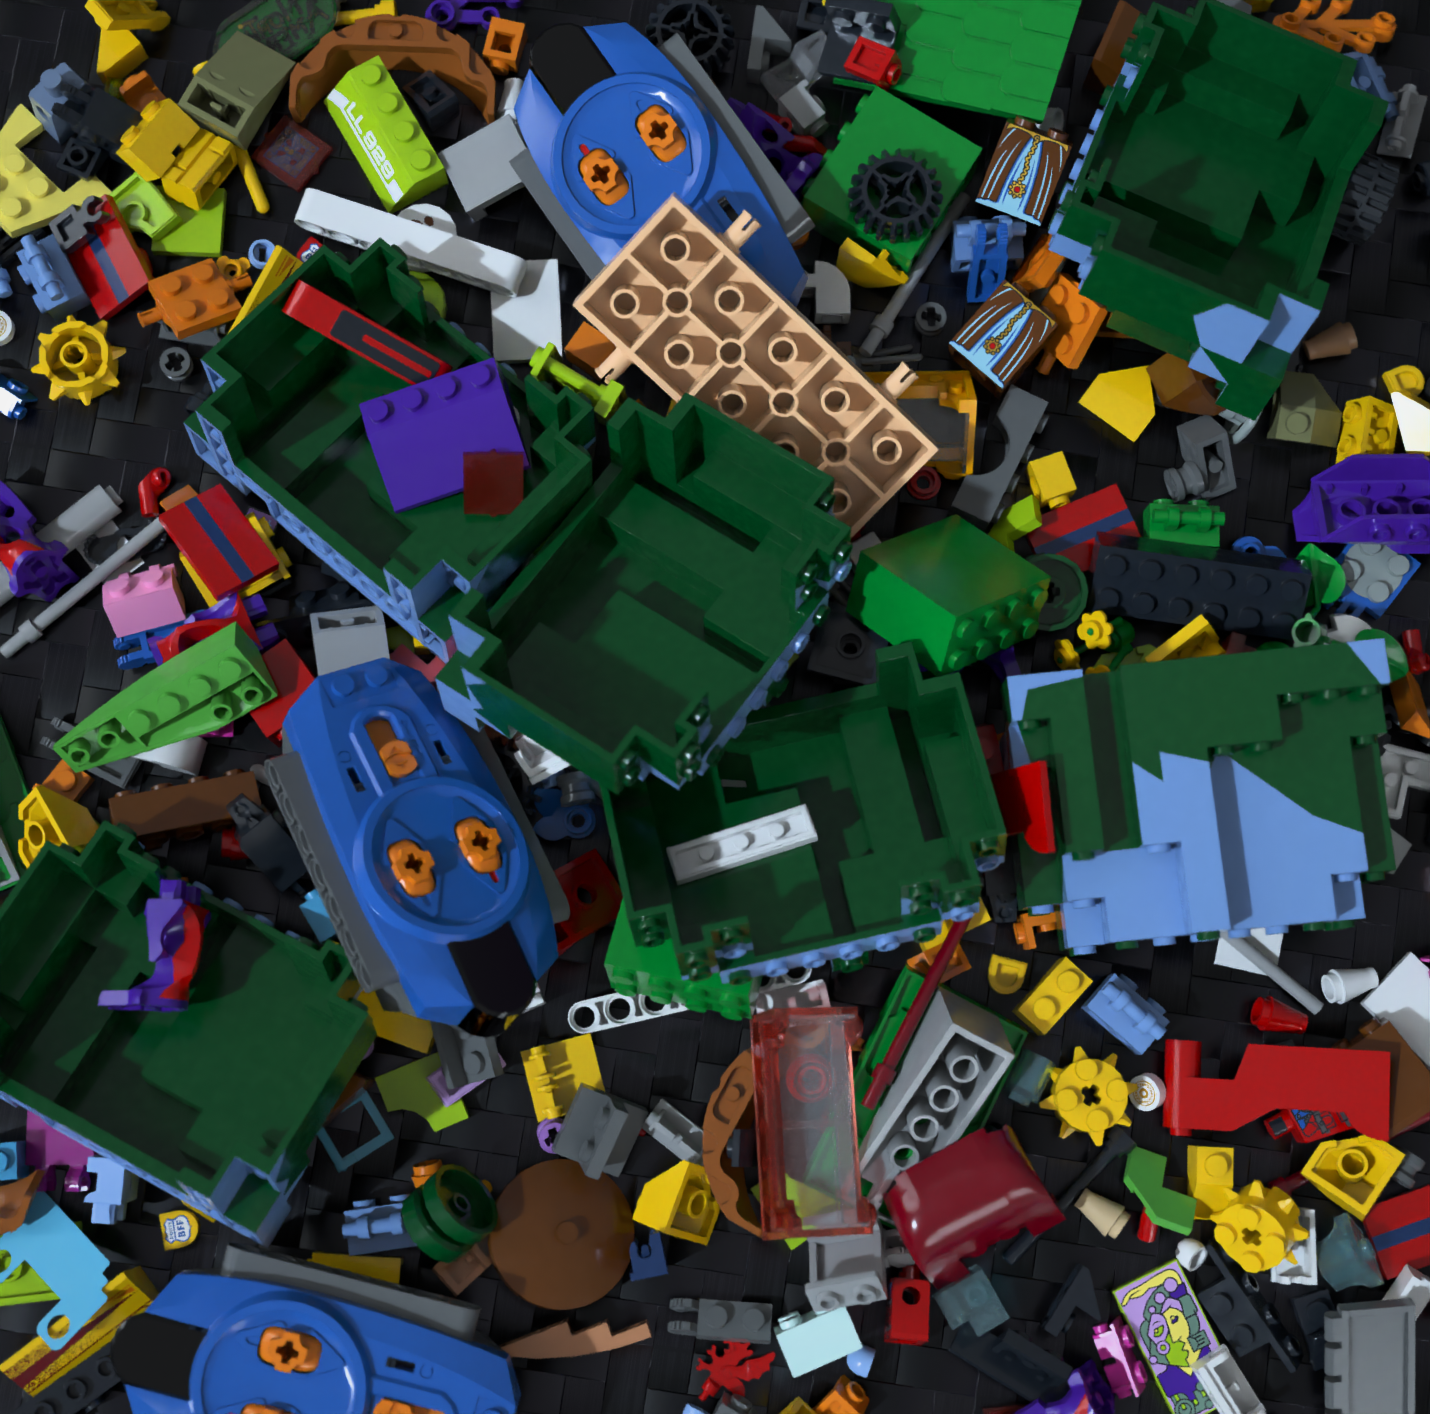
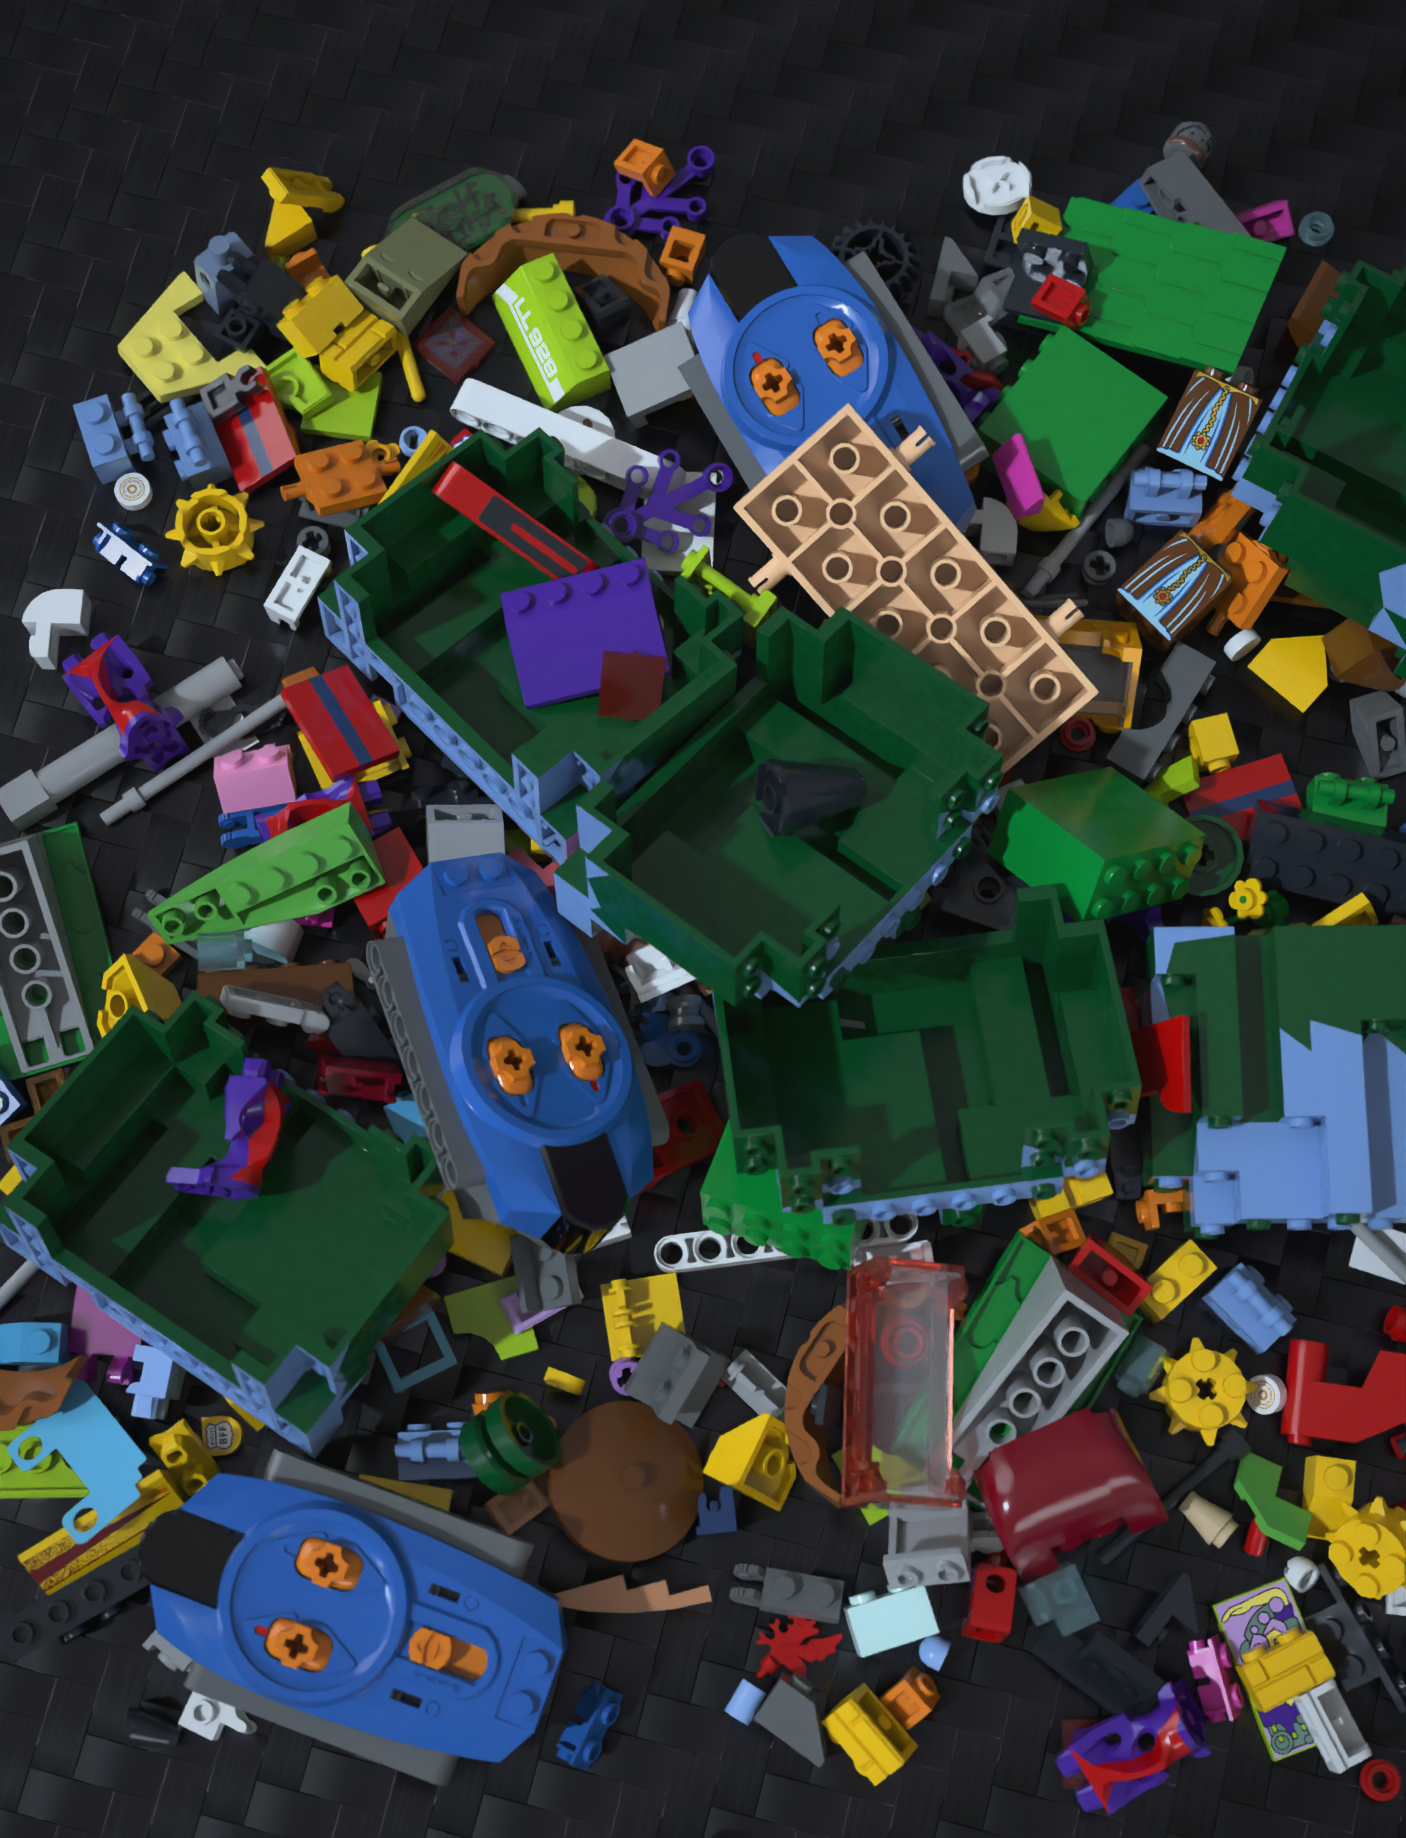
camera: 10 degrees right, 5 degrees down
red arm [138,467,172,518] -> none
orange brick [564,321,616,381] -> none
white tile [666,804,818,885] -> none
black gear [848,148,943,245] -> none
dark red bar [861,917,972,1111] -> none
blue hinge [966,223,1008,302] -> none
dark grey wheel [1164,461,1204,502] -> none
none -> yellow hips [149,1418,221,1497]
none -> clear light blue brick [197,932,253,972]
none -> light grey hinge [220,984,330,1035]
none -> white hinge [264,545,332,630]
none -> dark red hinge [313,1055,402,1104]
none -> yellow tile [544,1367,586,1396]
none -> dark purple plant [603,449,733,553]
none -> black cone [755,759,867,837]
none -> dark pink slope [992,433,1045,519]
none -> red slope [1067,1231,1154,1318]
none -> dark grey hinge [1105,518,1135,548]
none -> white tile [1224,628,1261,661]
none -> yellow brick [1235,1626,1336,1713]

